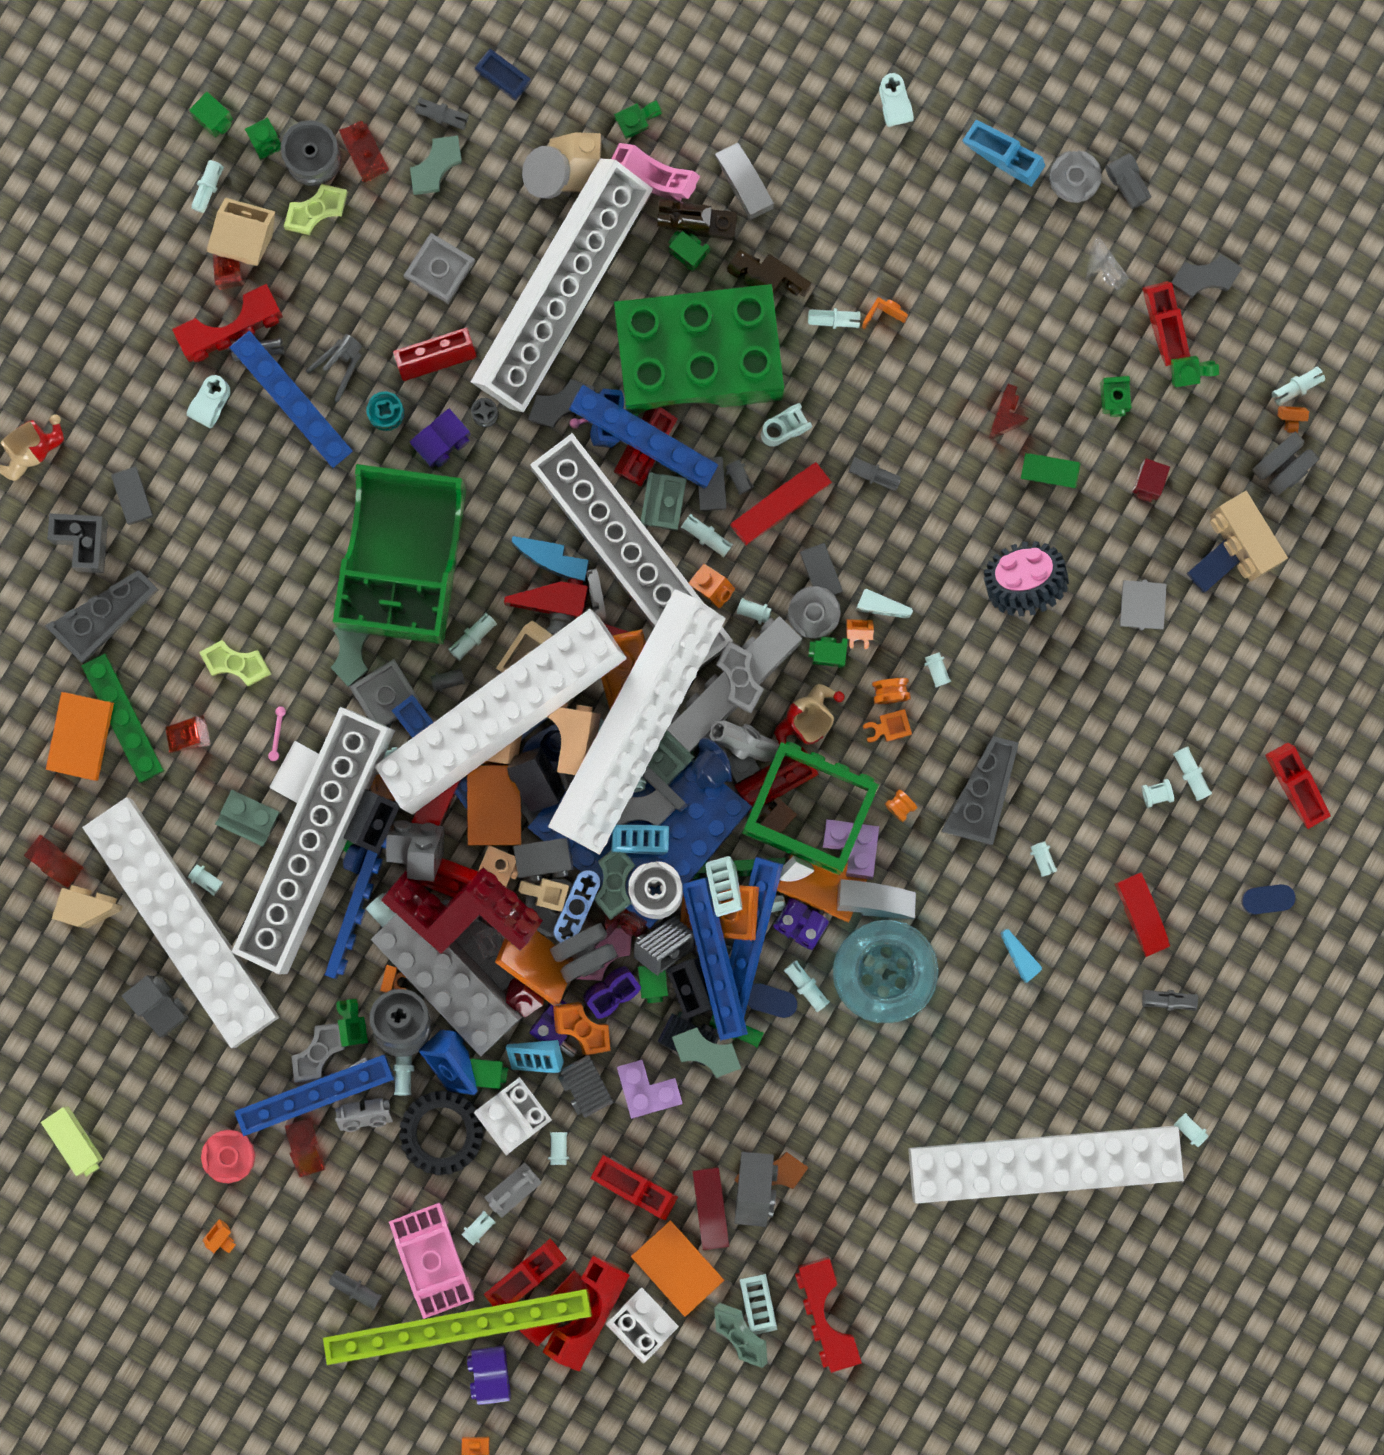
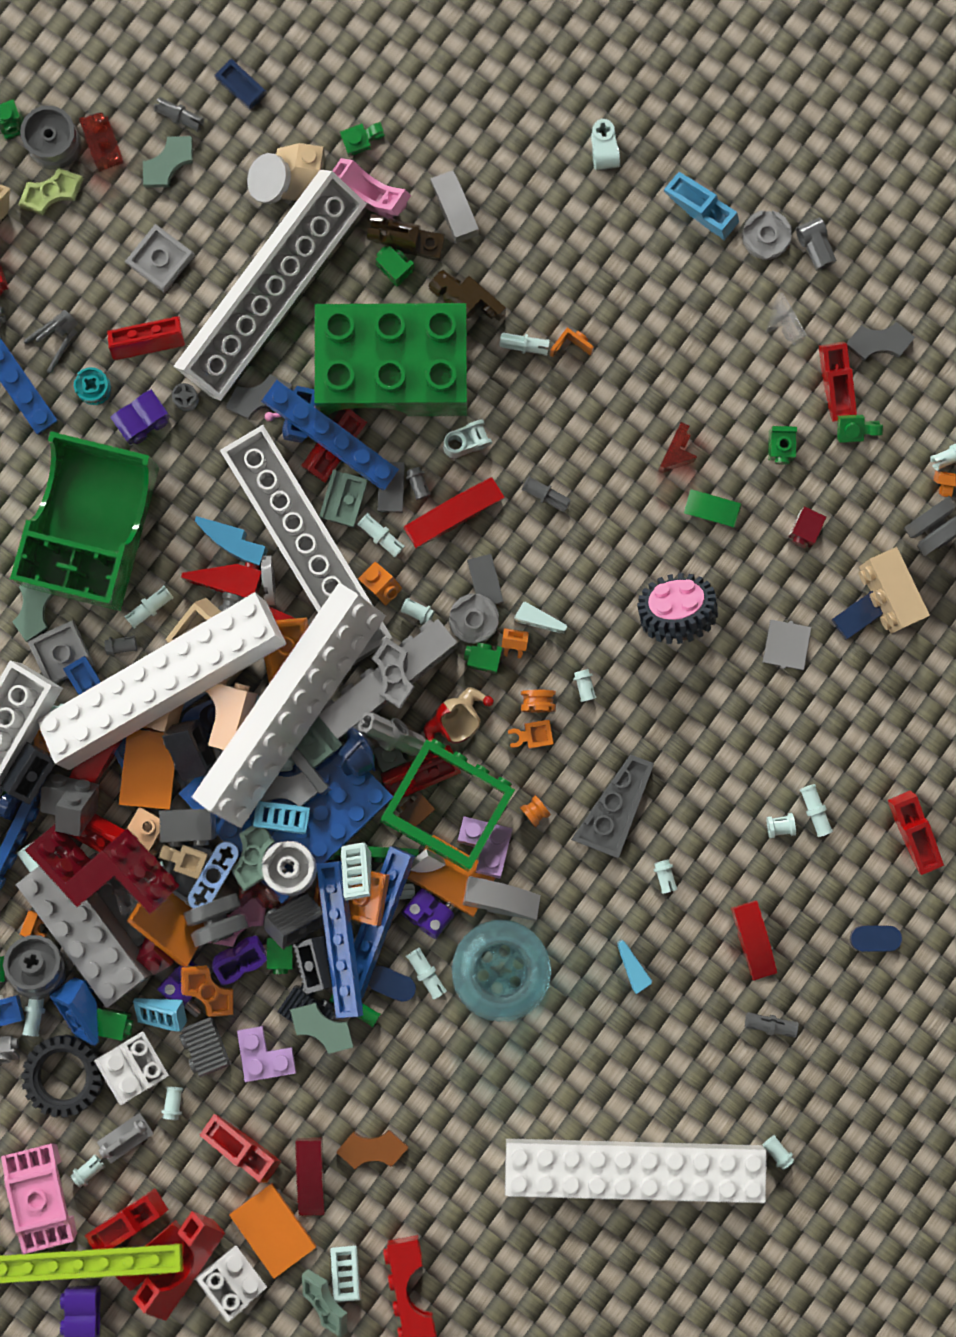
camera: 10 degrees right, 0 degrees up
dark grey brick [734,1152,778,1227] -> none

